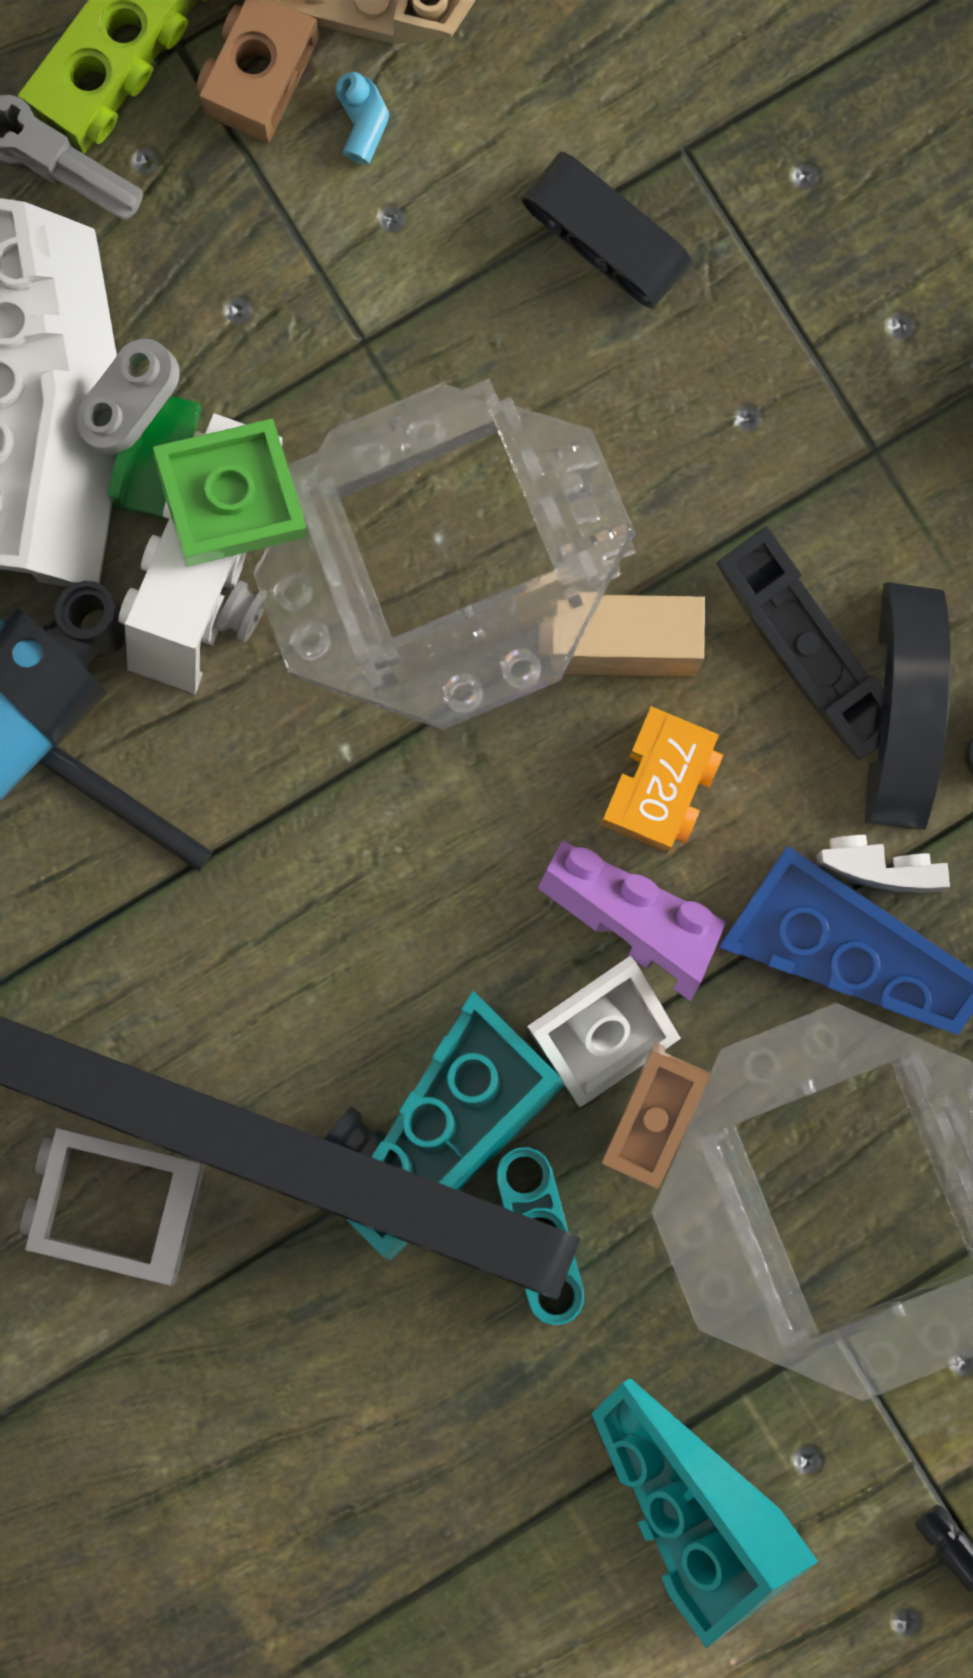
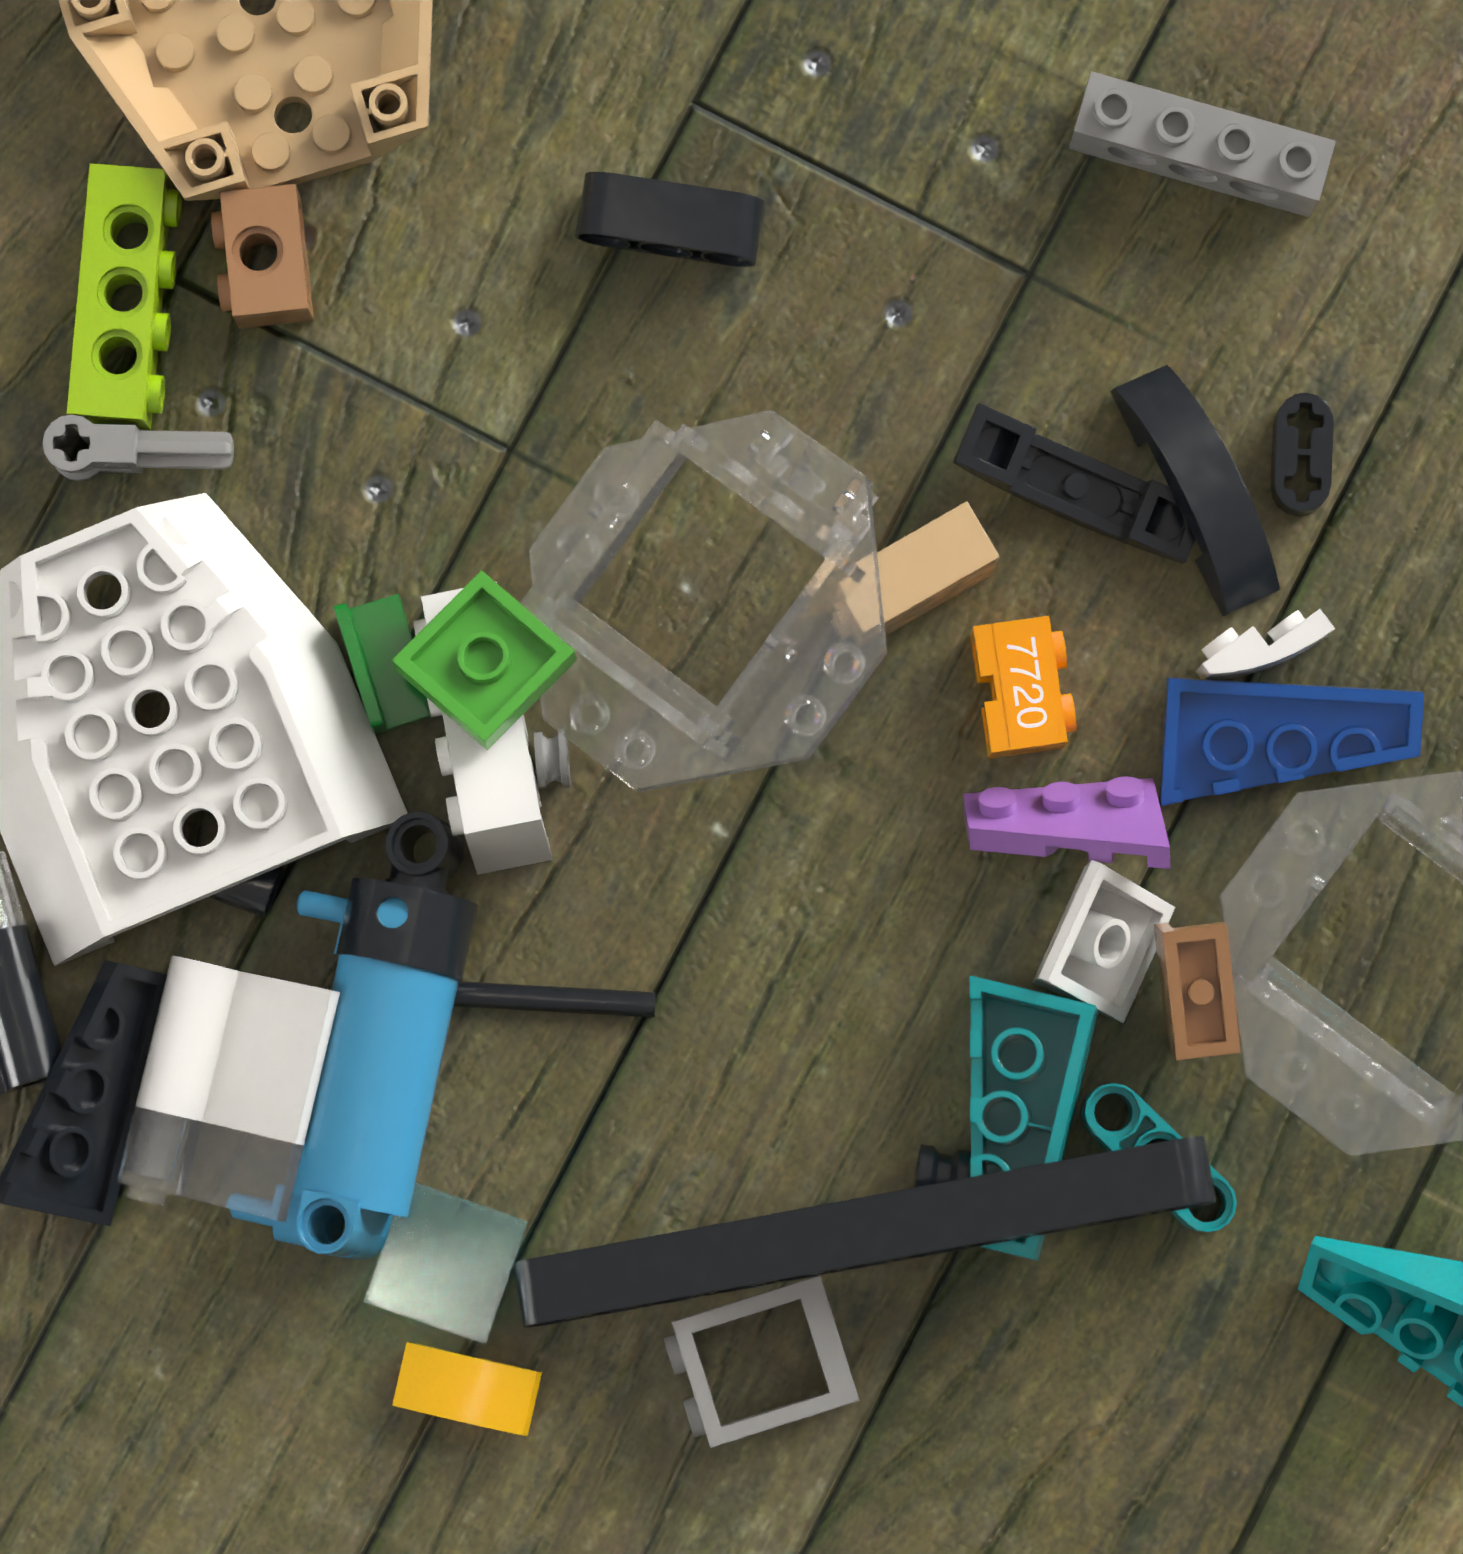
camera: 30 degrees left, 0 degrees up
light grey plate [76,339,179,454] -> none
medium azure arm [335,72,389,165] -> none

